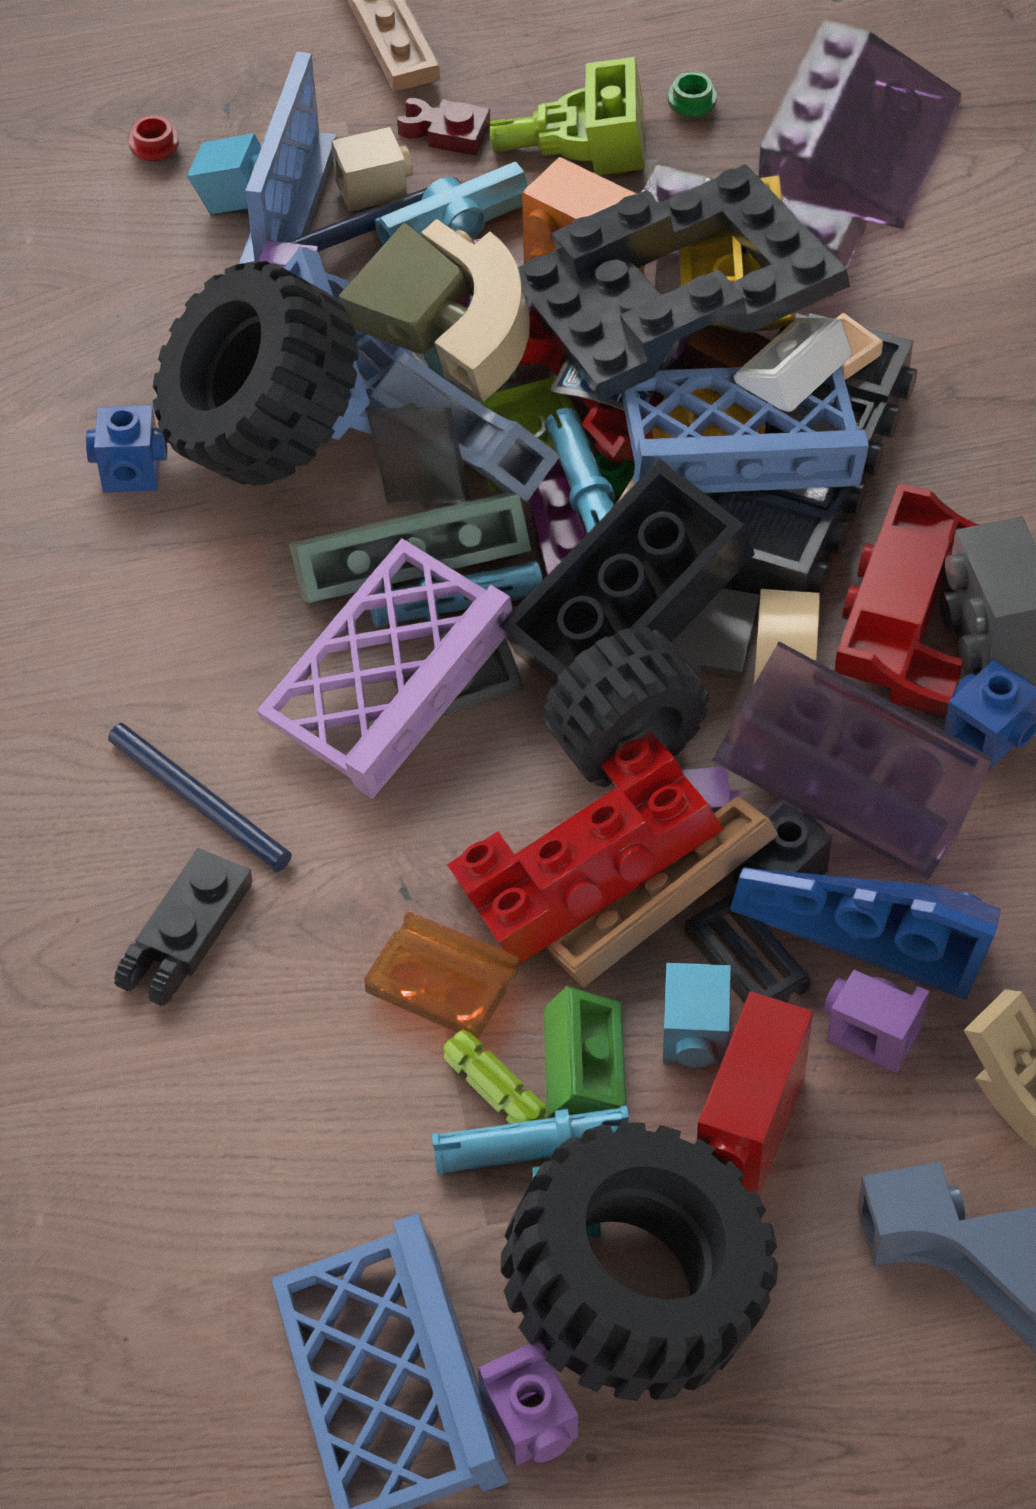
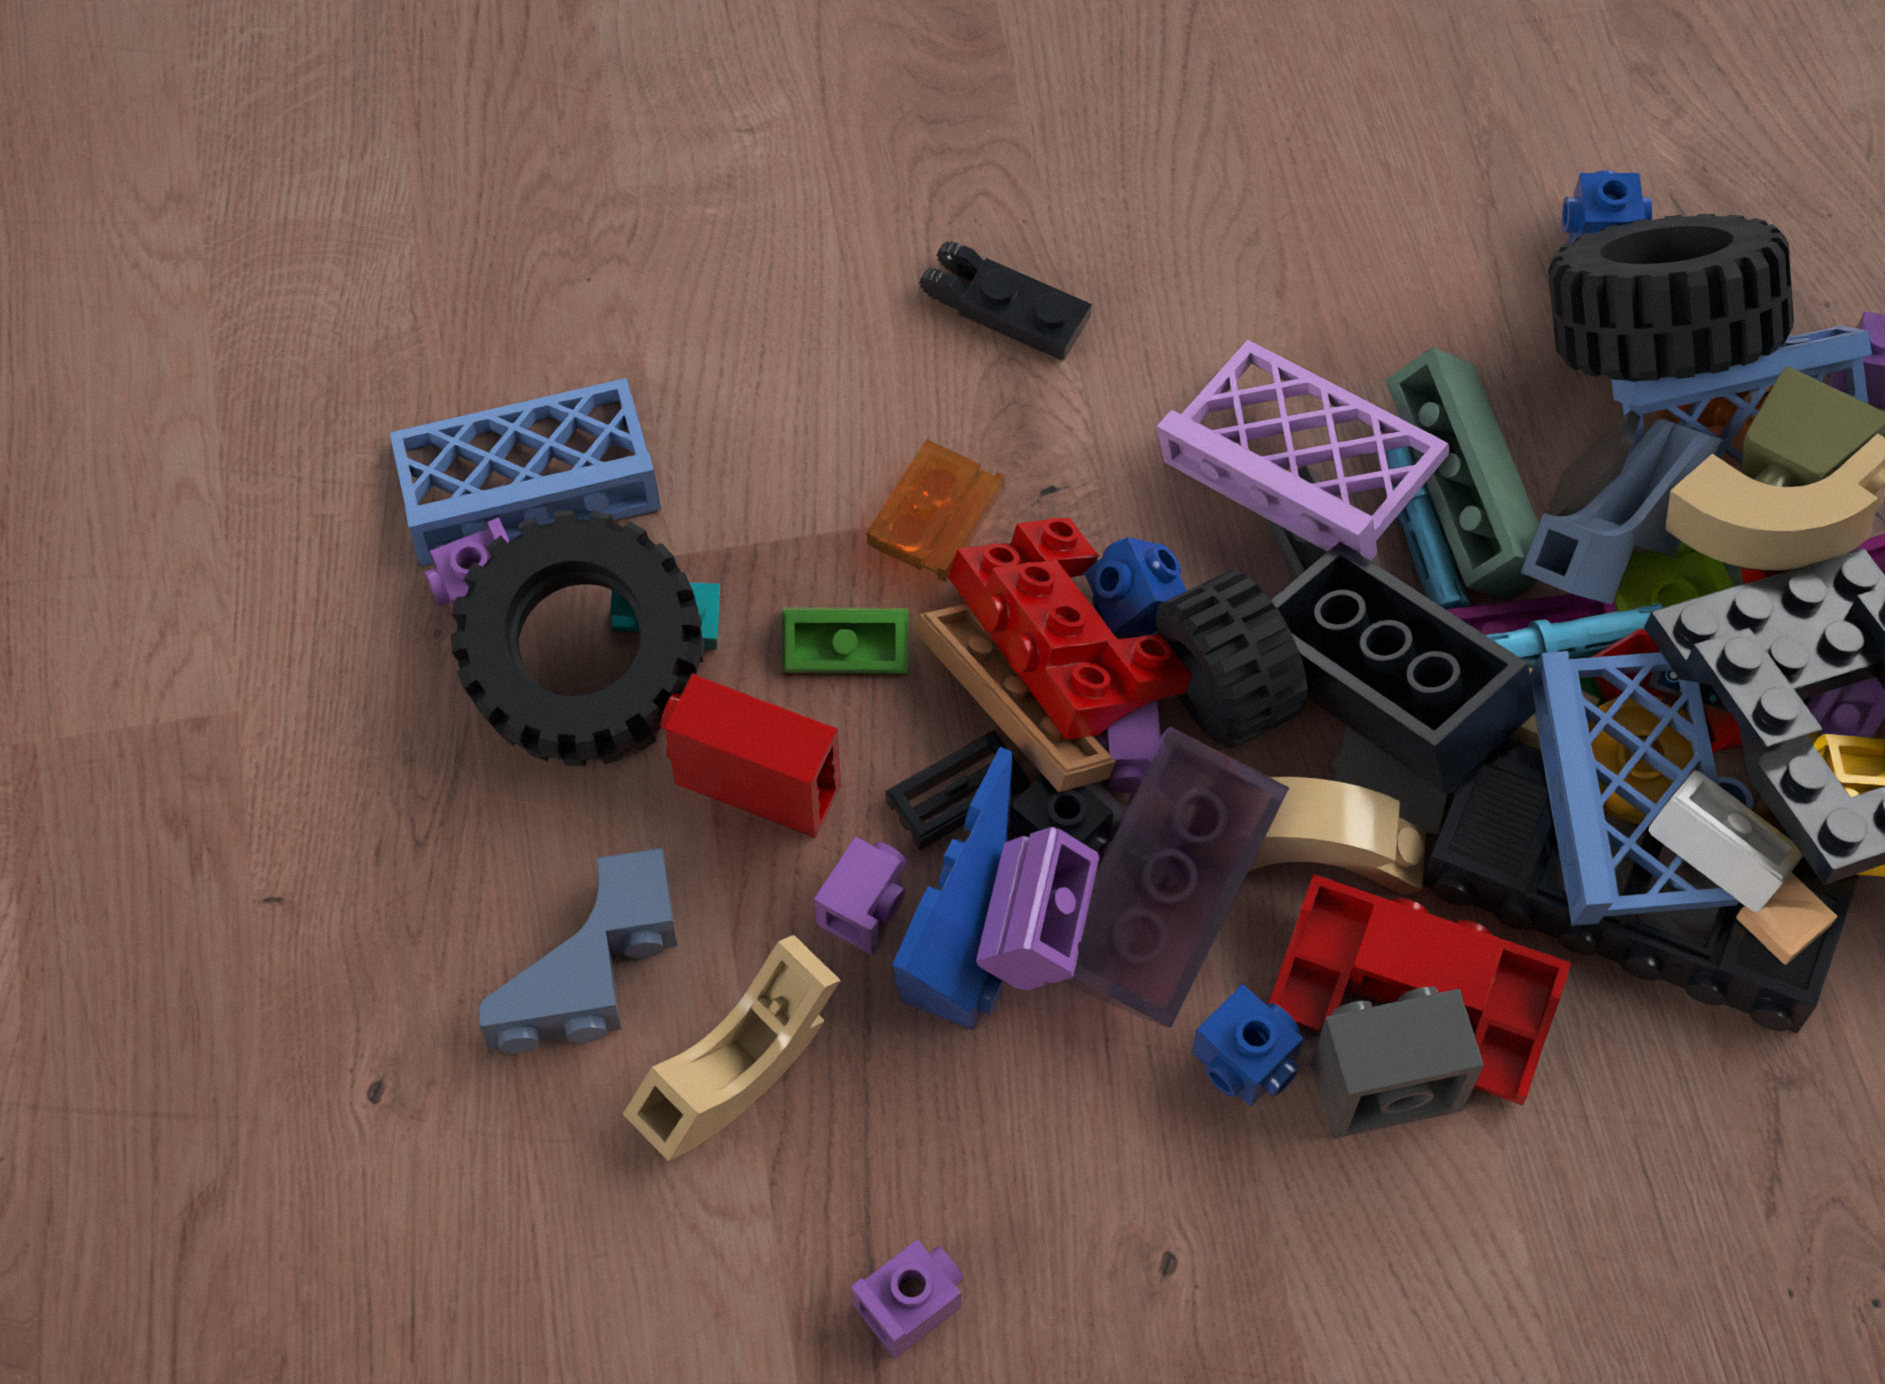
camera: 90 degrees right, 10 degrees up
dark blue bar [108,723,292,872] -> none
medium azure pin [432,1105,629,1176] -> none
lime axle [443,1030,547,1124] -> none
medium azure brick [663,963,731,1068] -> none
none -> medium lavender brick [976,827,1100,991]
none -> blue brick [1084,537,1187,638]

